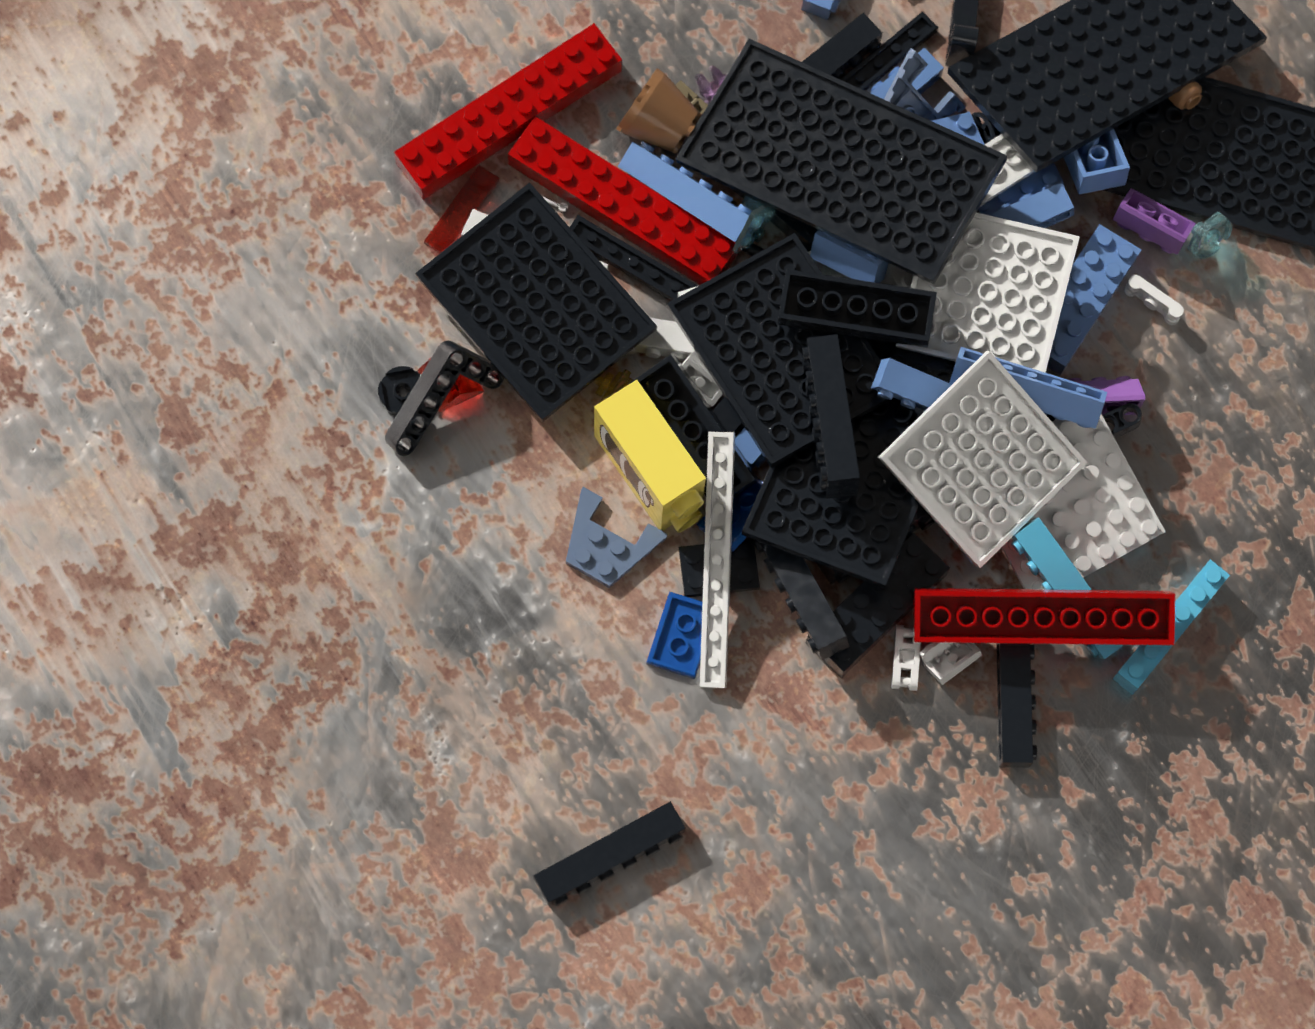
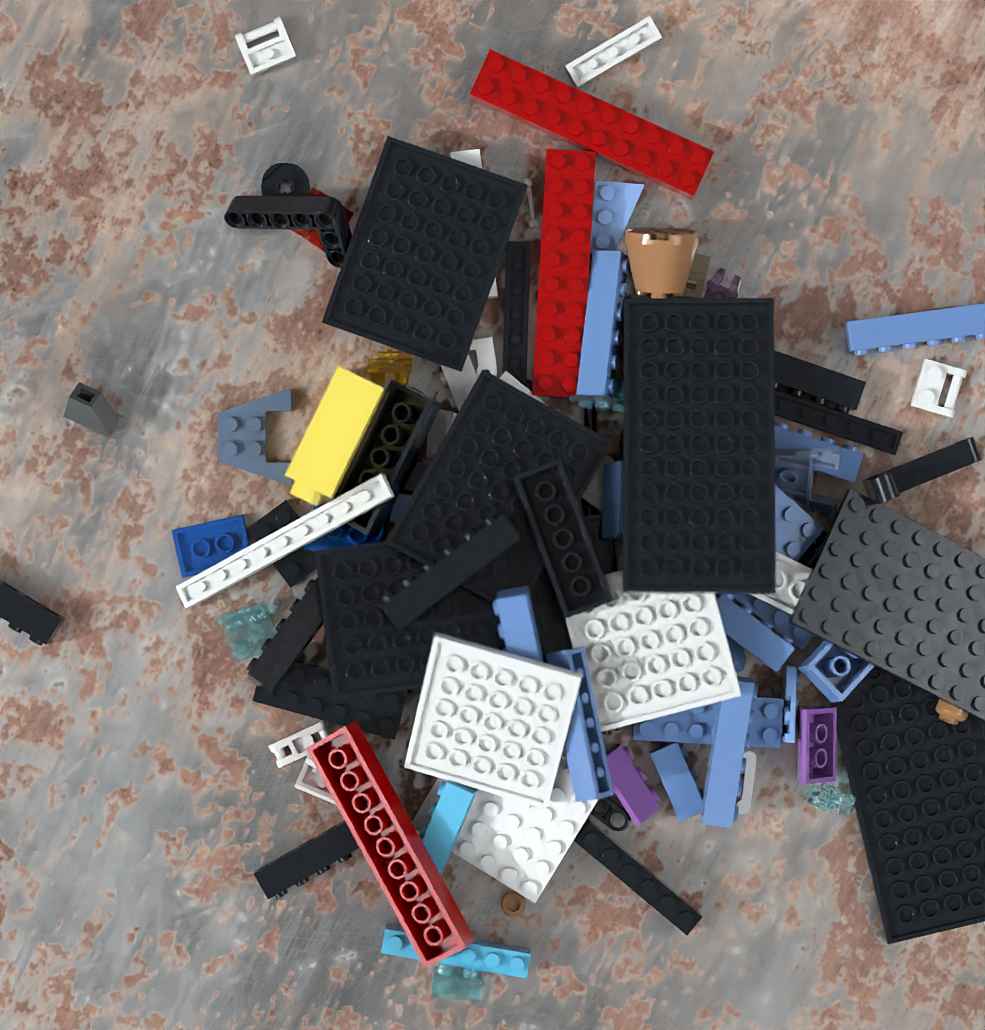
camera: 65 degrees right, 15 degrees up
clear red plate [424,165,500,254] -> none
none -> dark grey slope [63,382,119,438]
none -> clear light blue bracket [216,601,276,662]
none -> white plate [235,16,297,76]
none -> clear light blue bracket [431,963,482,1001]
none -> white leg [469,337,497,378]
none -> medium nougat tile [501,891,526,917]
none -> white plate [565,16,662,88]
none -> black brick [574,818,703,935]
none -> light blue wing [590,180,644,255]
none -> medium blue brick [649,742,704,821]
none -> medium blue brick [700,676,758,828]
none -> light blue wing [782,665,800,743]

